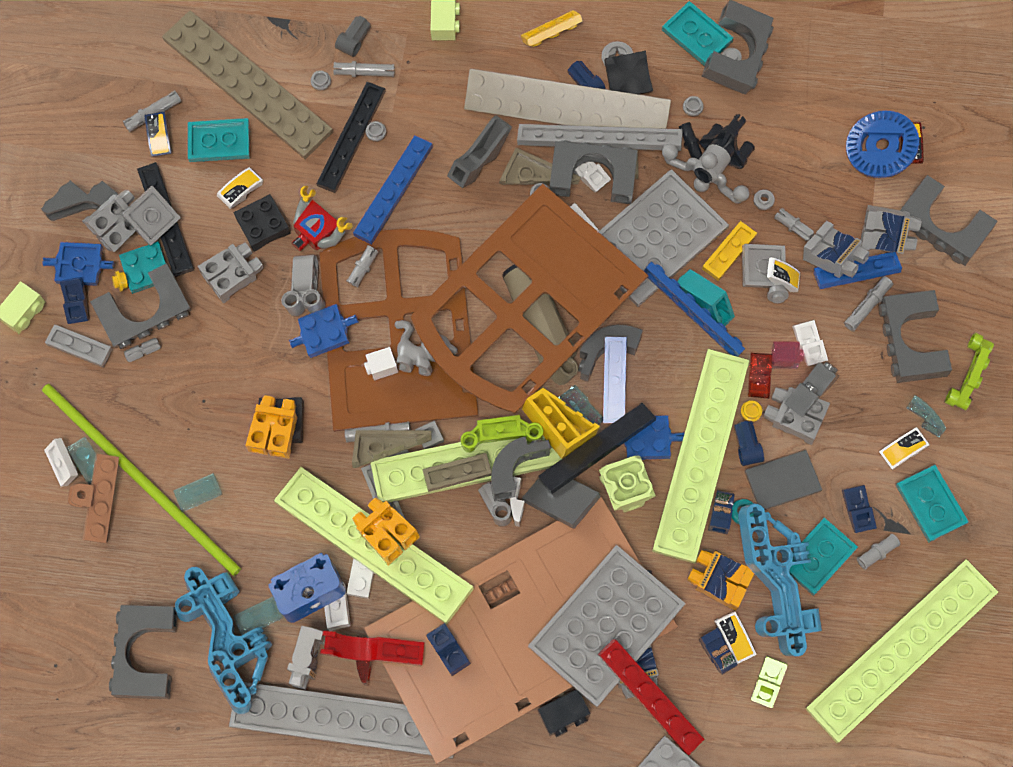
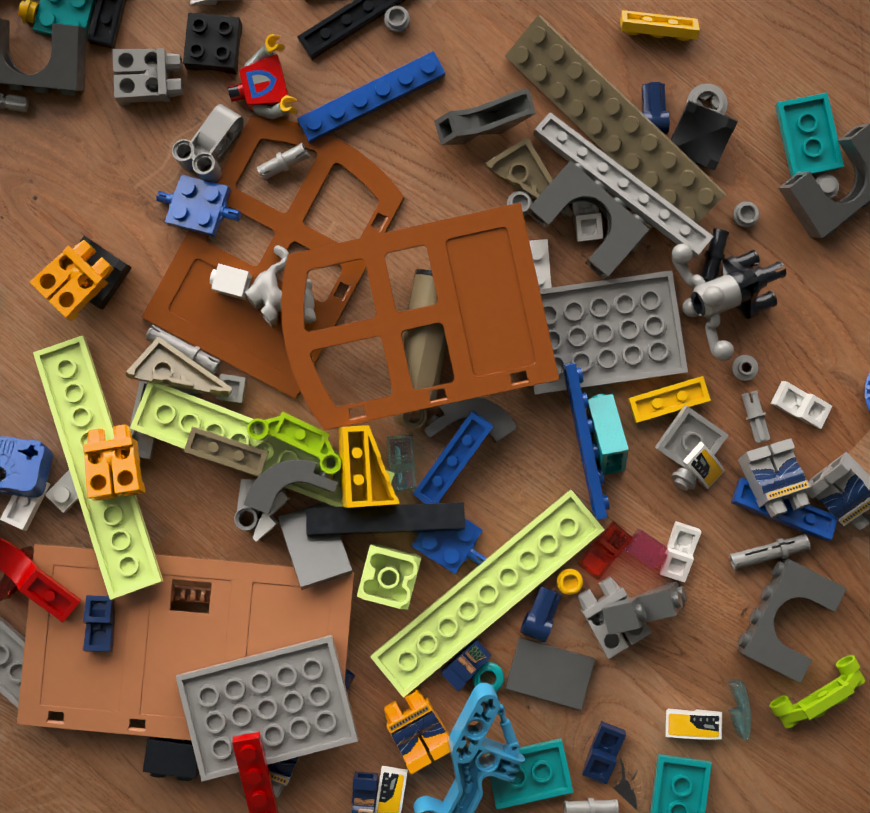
camera: 25 degrees right, 15 degrees up
none -> white slope [770,381,832,429]

